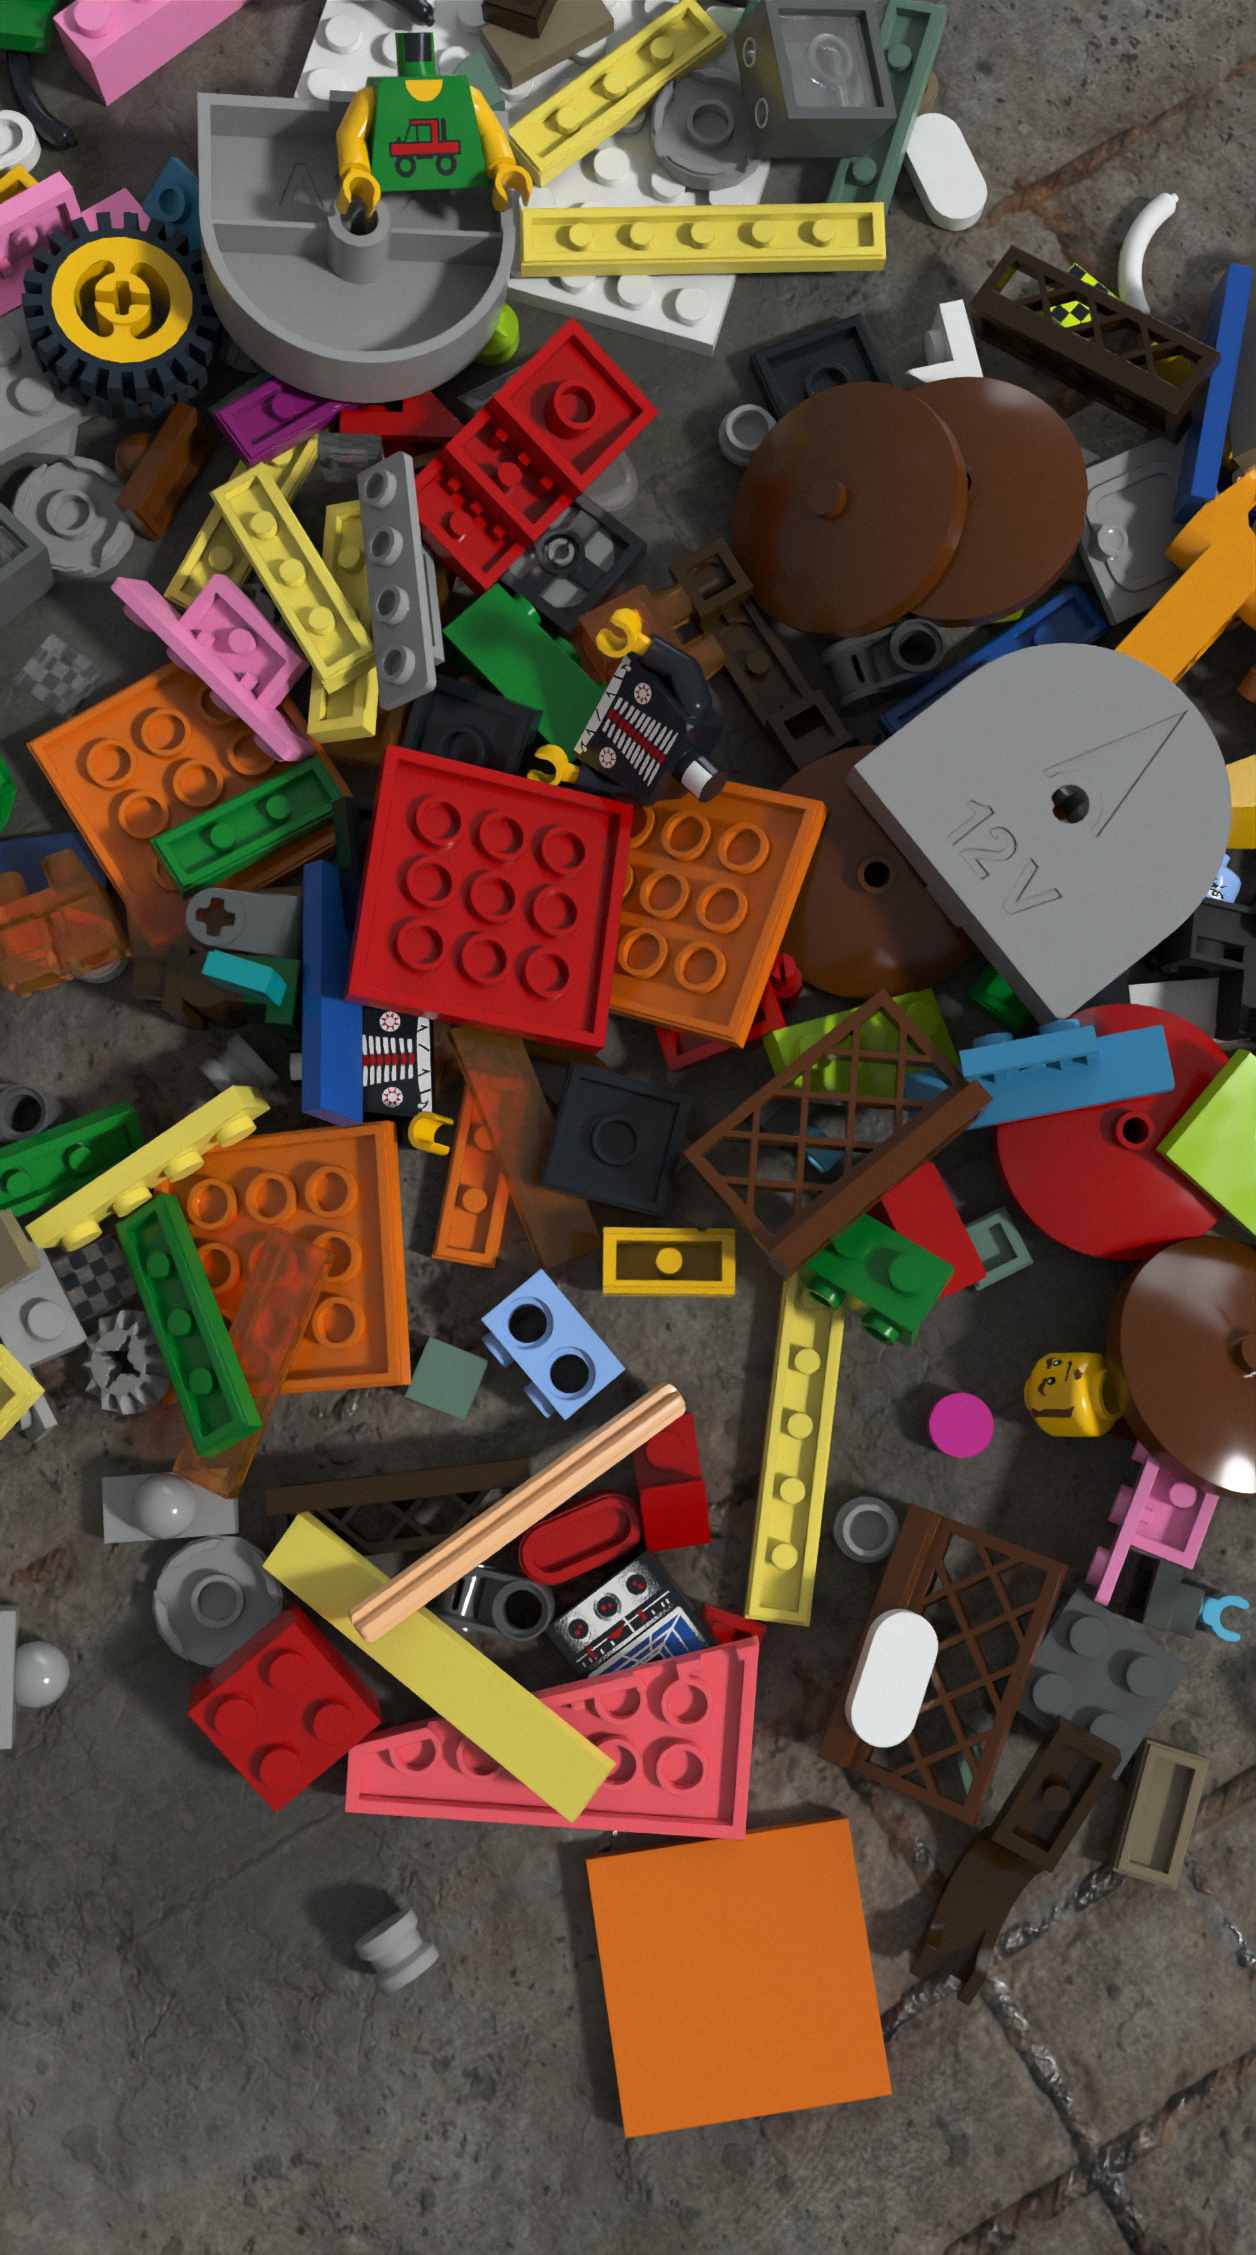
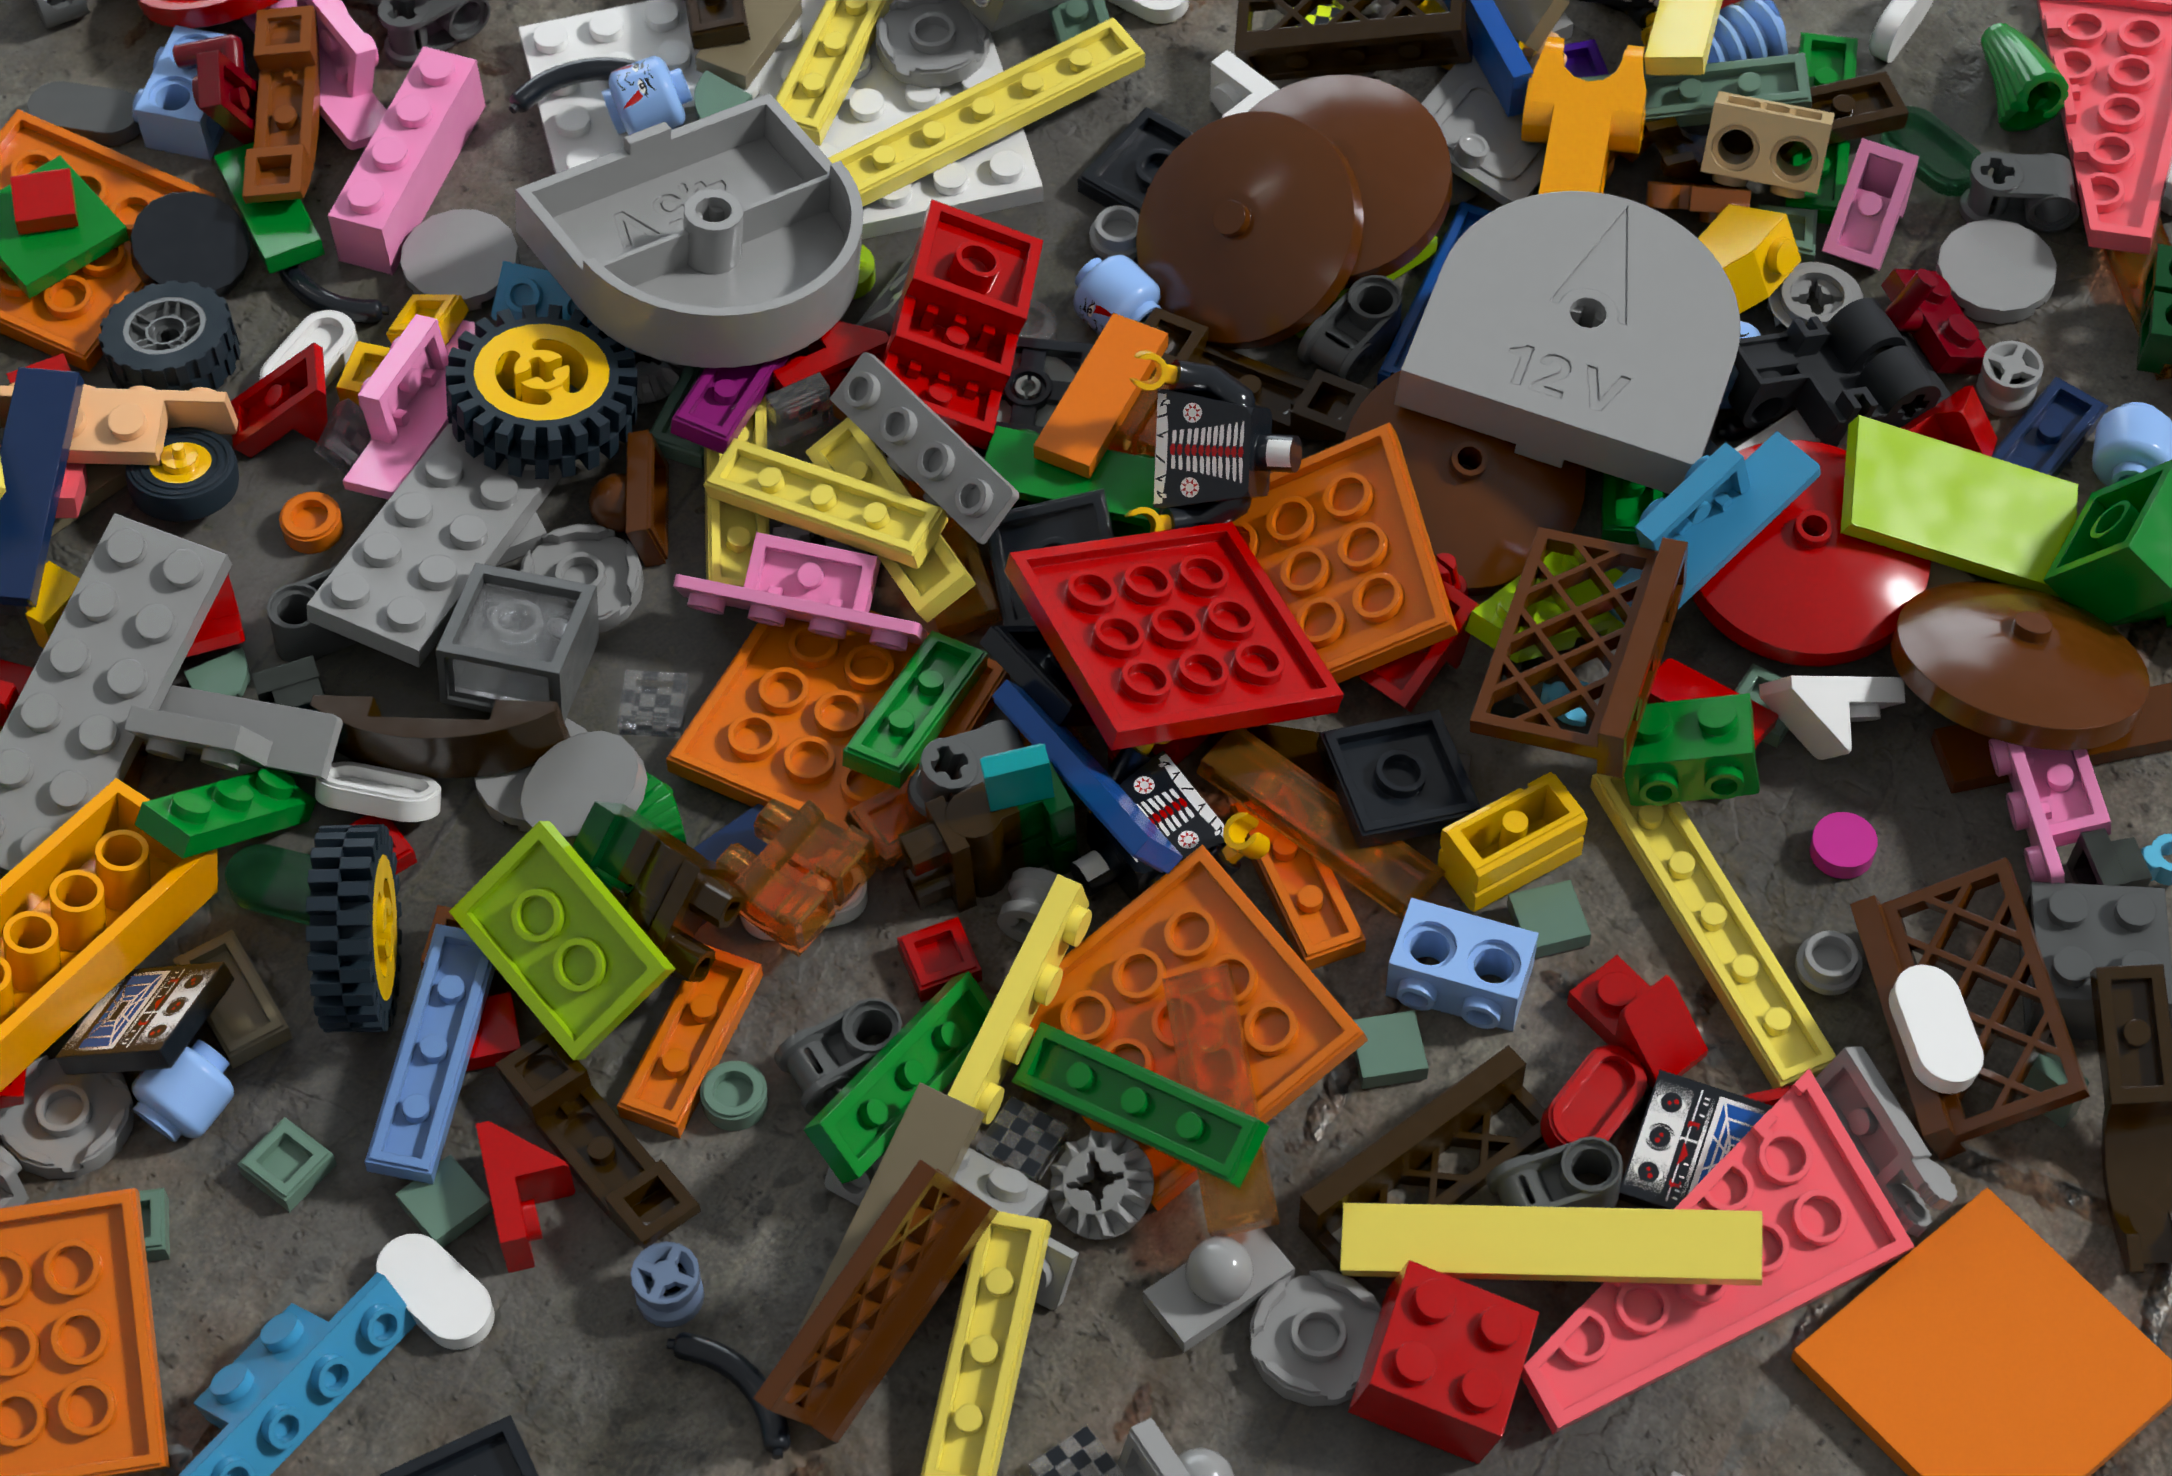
camera: 25 degrees left, 25 degrees down
torso [336,32,533,218] -> none
light nougat axle [348,1381,686,1643] -> none
yellow head [1024,1352,1123,1437] -> none
none -> yellow tile [386,294,469,346]
none -> light grey tile [400,209,520,312]
none -> light blue head [602,56,693,135]
none -> red tile [897,917,982,1002]
none -> orange tile [1033,313,1168,479]
none -> light blue head [1073,255,1161,335]
none -> sand green tile [1507,880,1591,958]
none -> white slope [1759,675,1905,760]
none -> light grey hinge [1815,1046,1959,1238]

